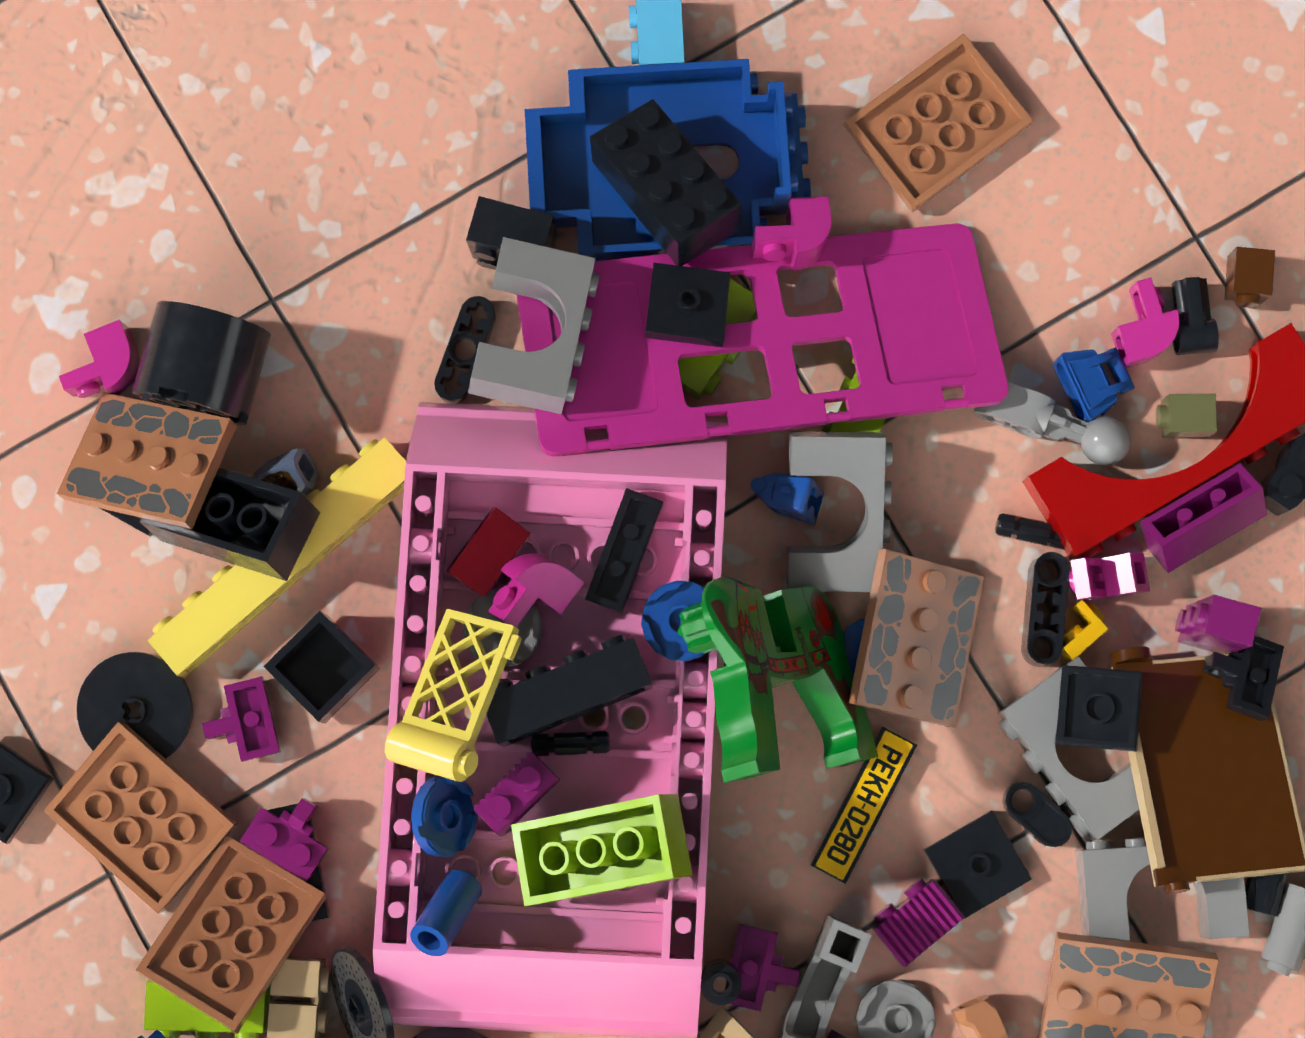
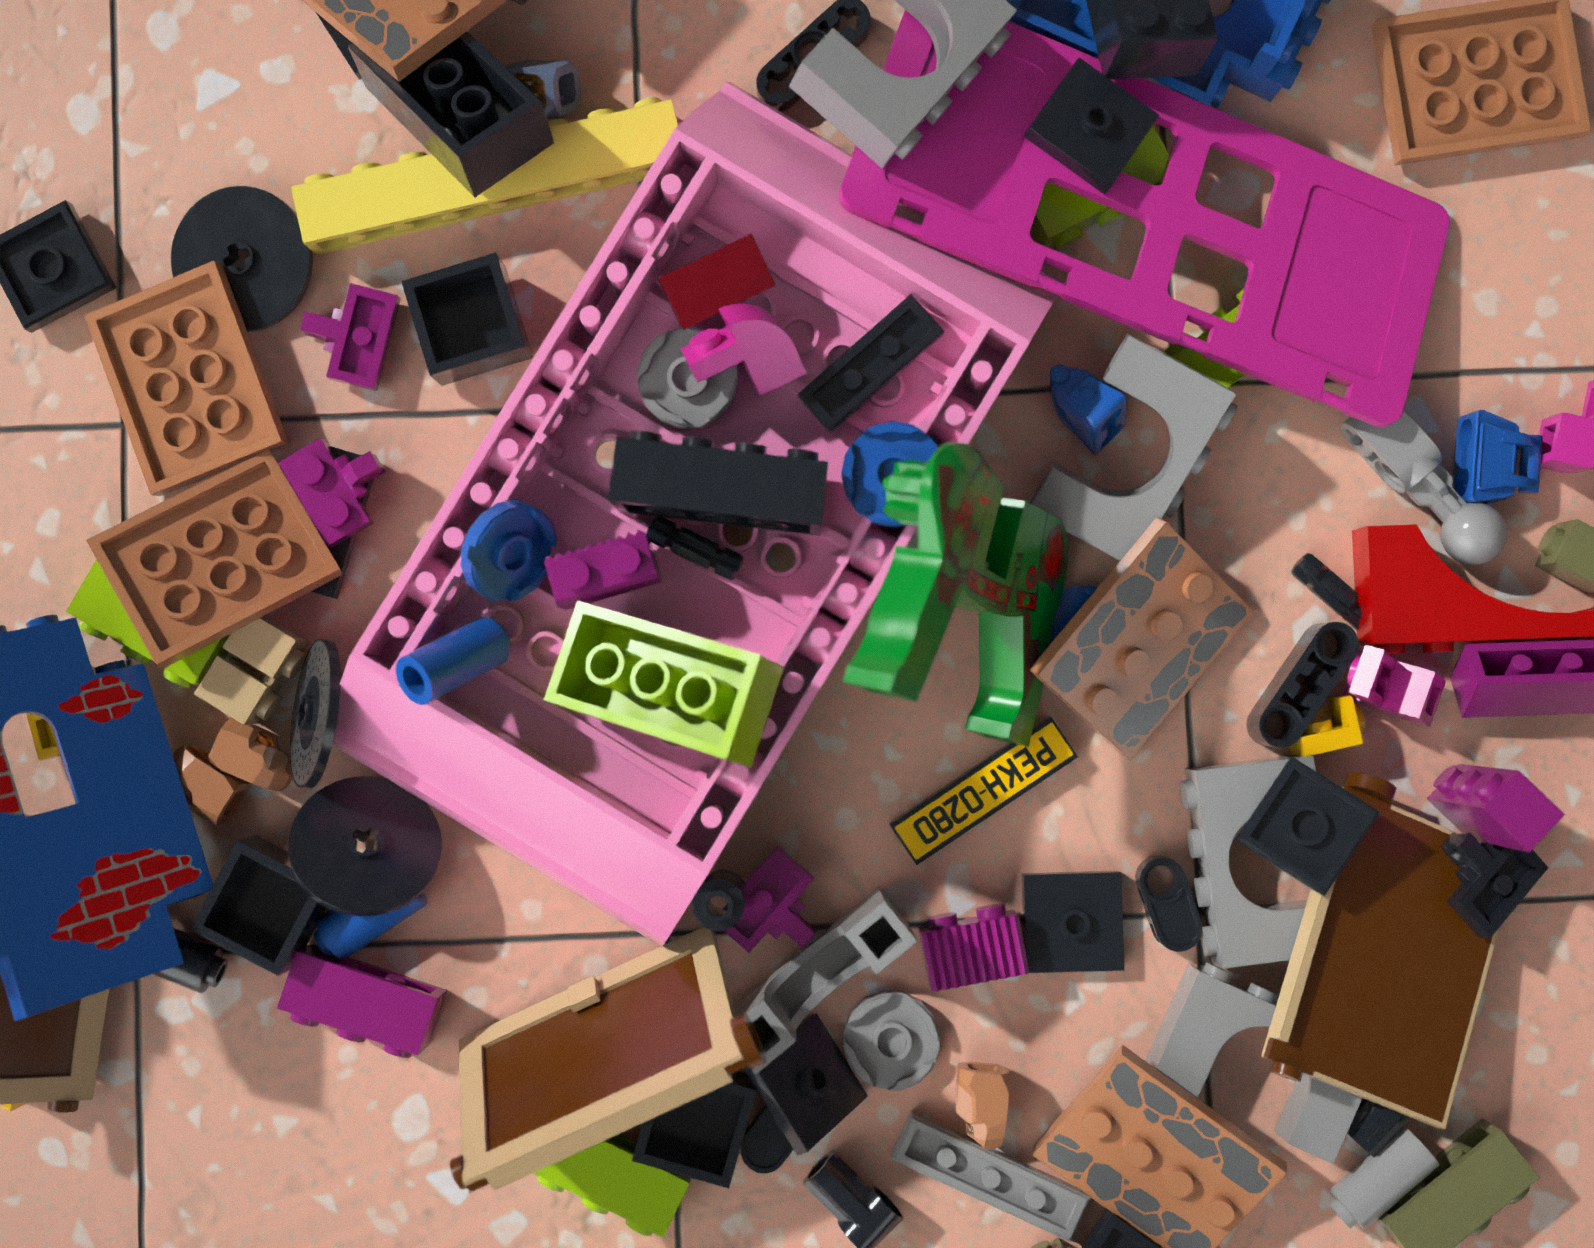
camera: 25 degrees right, 5 degrees up
light yellow piece [385,609,522,782] -> none
dark pink brick [751,196,832,271] -> none

